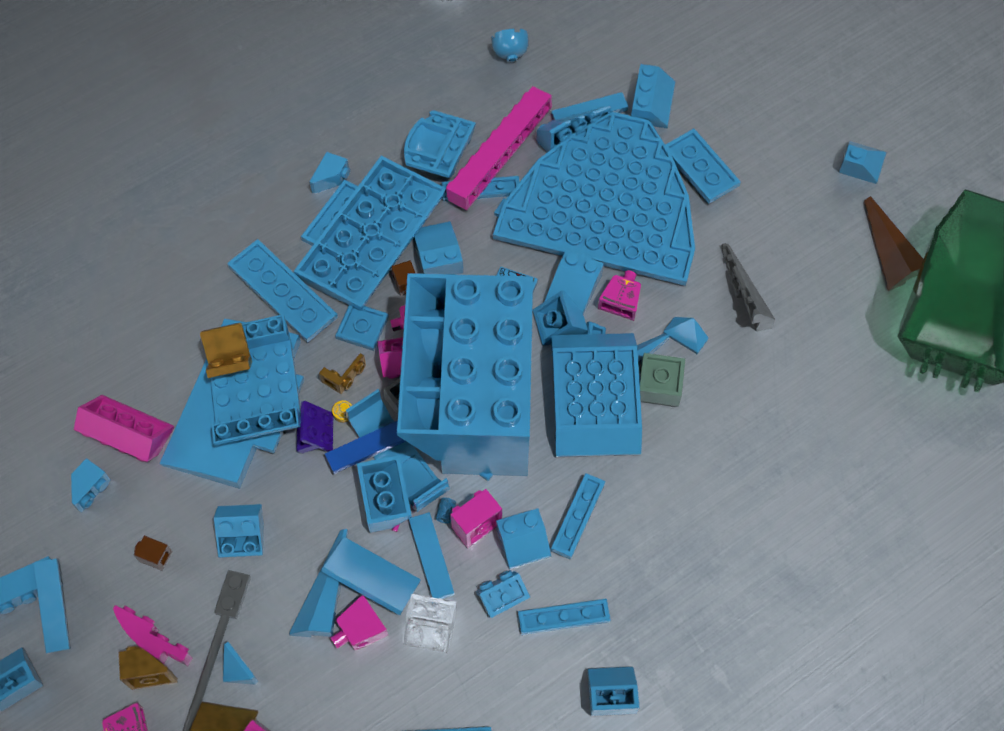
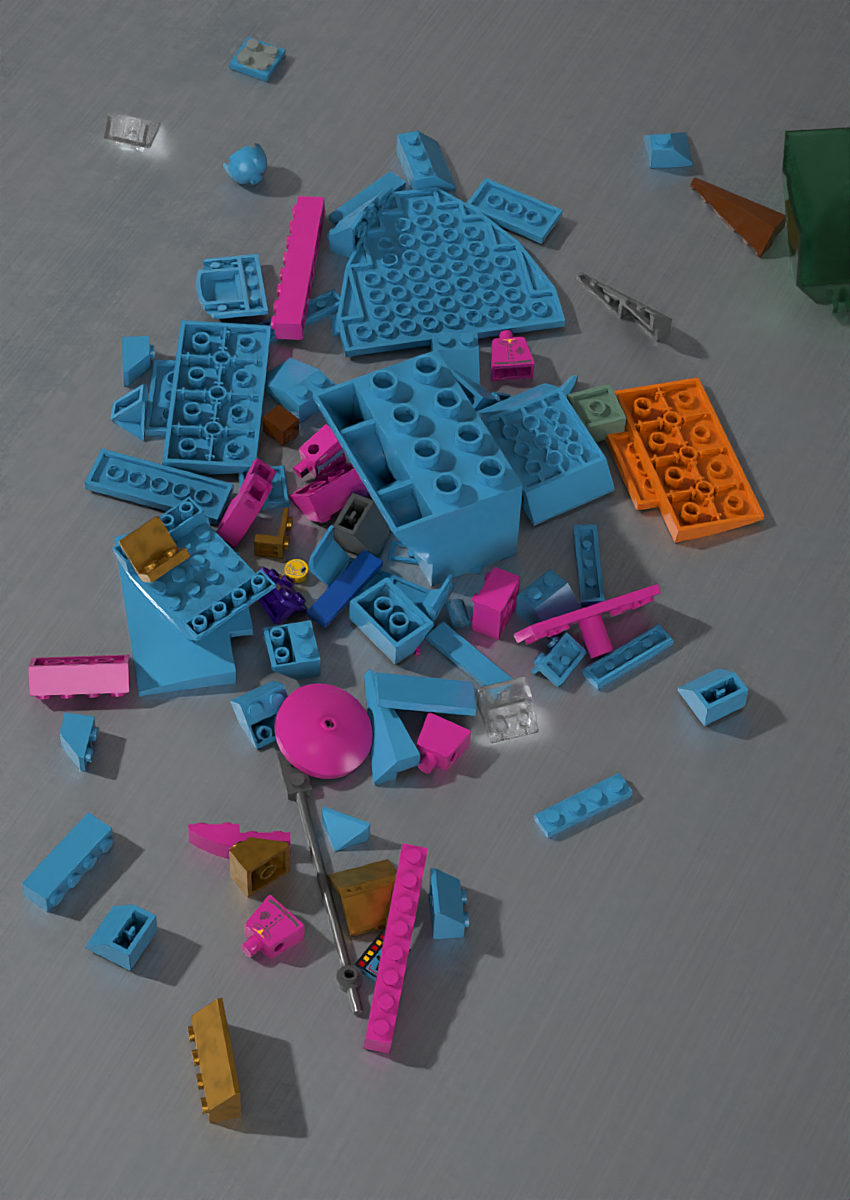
camera: 30 degrees left, 10 degrees down
dark azure tile [33,558,71,653] -> none
reddish brown brick [134,535,173,571] -> none
dark azure slope [663,317,709,354] -> none
none -> dark azure slope [110,384,148,442]
none -> dark pink slope [216,458,276,549]
none -> dark azure slope [263,620,321,680]
none -> dark pink dish [275,684,373,779]
none -> dark pink plate [514,584,661,659]
none -> orange slope [605,377,764,543]

